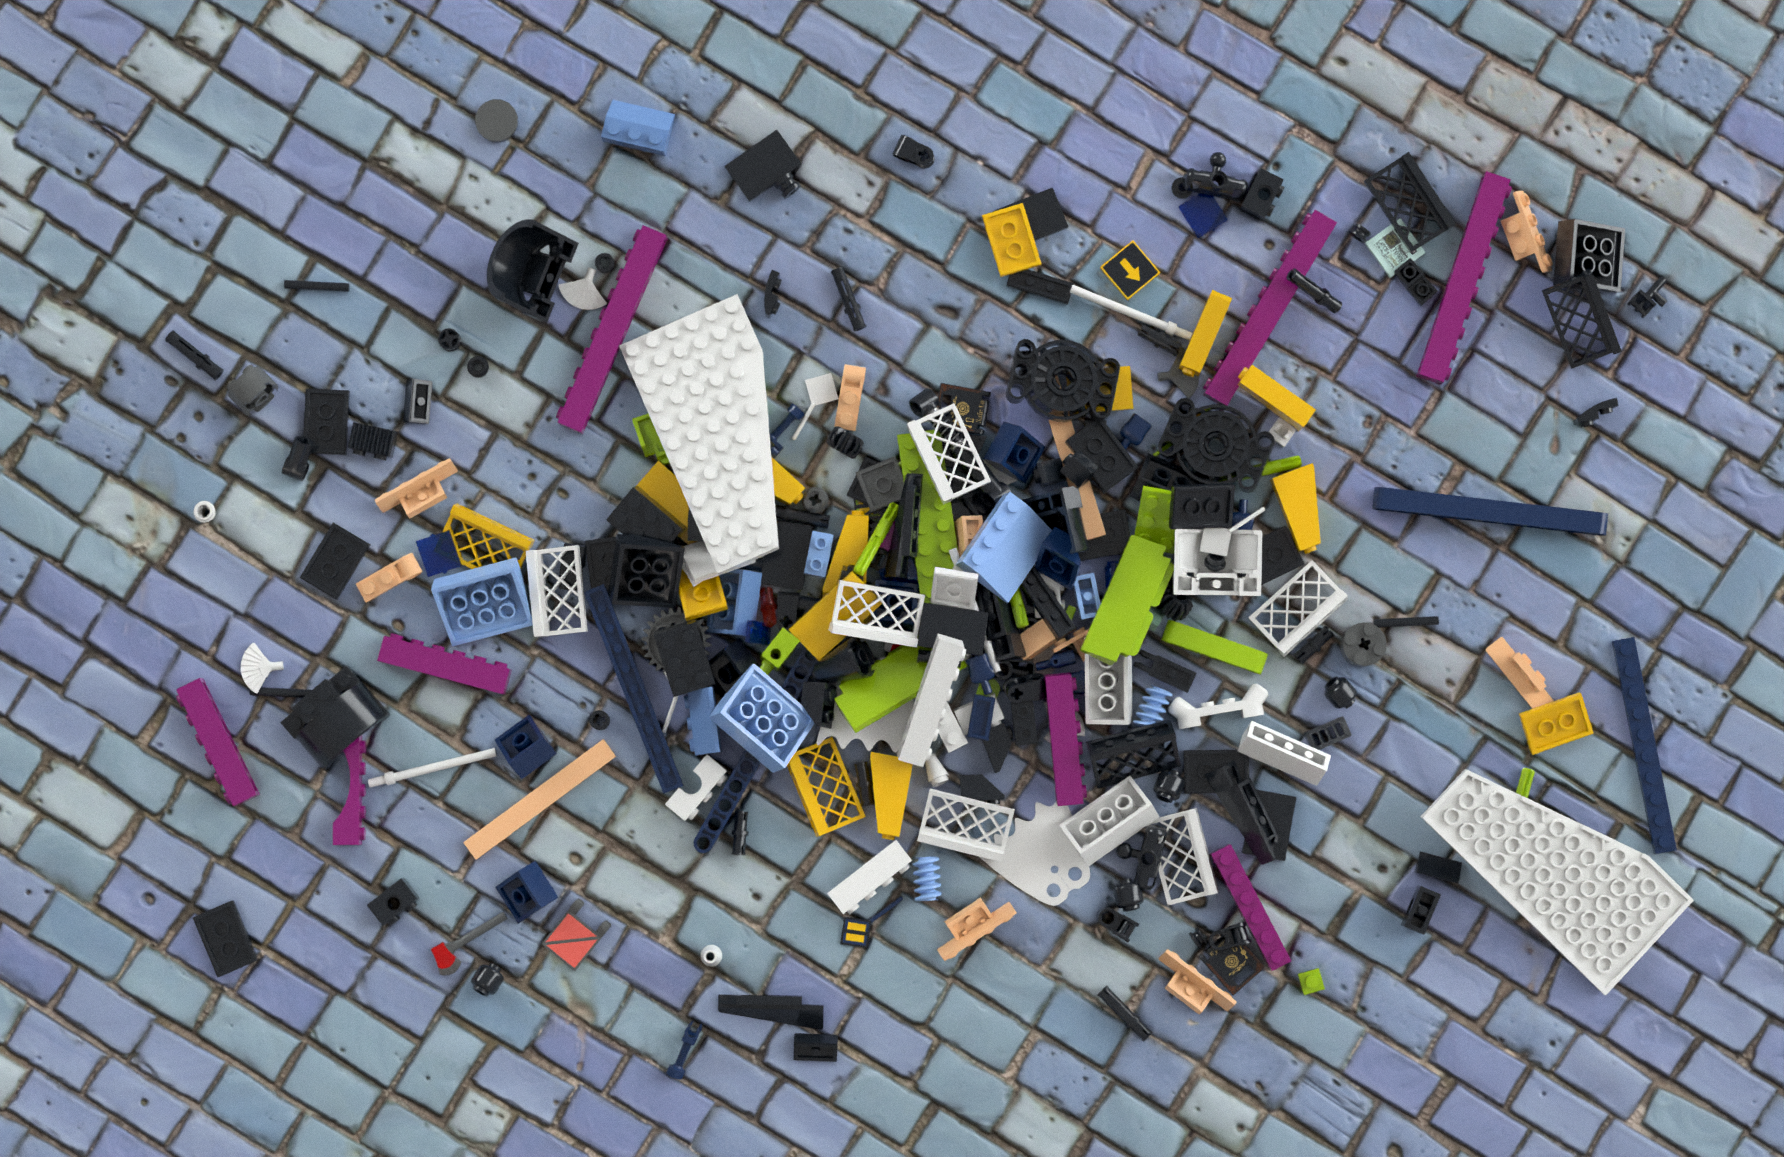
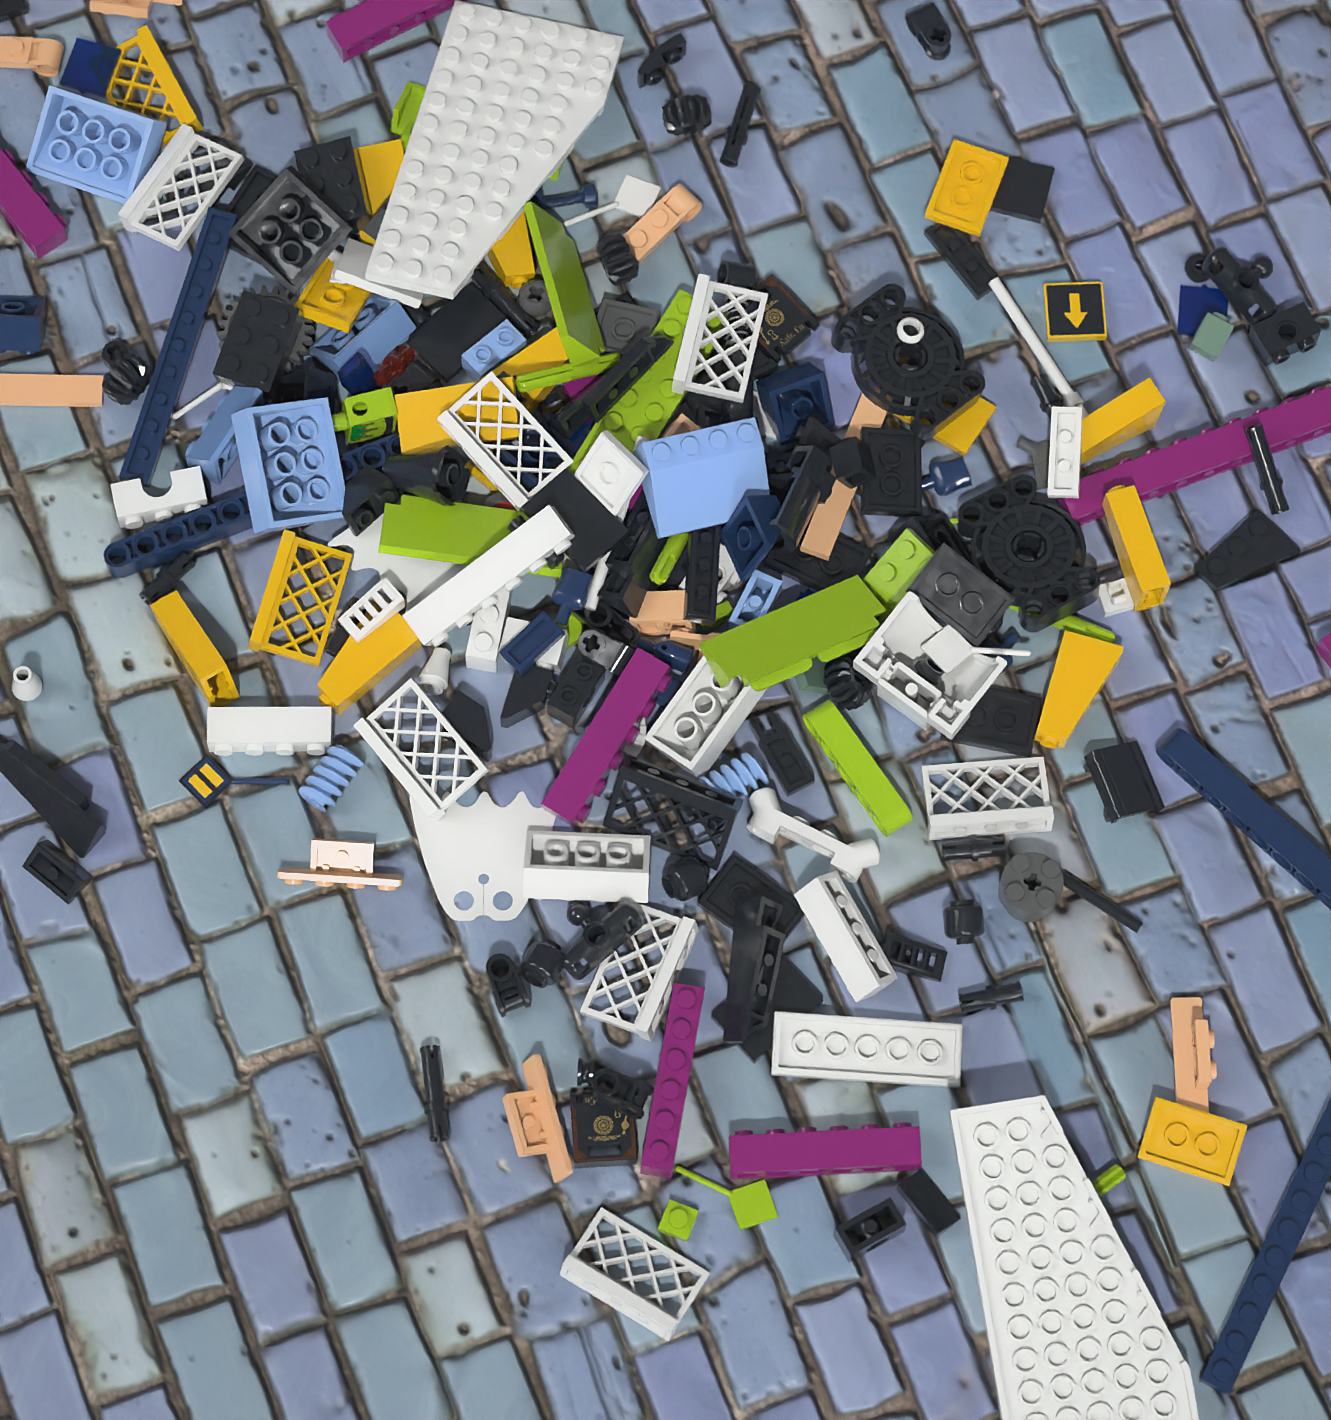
camera: 35 degrees right, 15 degrees down
none -> black gear [102,353,152,405]
none -> yellow slope [150,590,240,707]
none -> white slope [338,577,405,643]
none -> lime slope [523,201,606,366]
none -> white fence [560,1207,710,1341]
none -> black gear [662,94,712,136]
none -> lime piece [675,1166,778,1230]
none -> magenta brick [728,1122,922,1180]
none -> white tile [771,1011,963,1088]
none -> white piece [897,317,924,344]
none -> black pin [958,981,1024,1014]
none -> white plate [1048,407,1083,498]
none -> black piece [1083,741,1165,824]
none -> sand green brick [1187,312,1234,362]
none -> black wing [1193,509,1301,592]

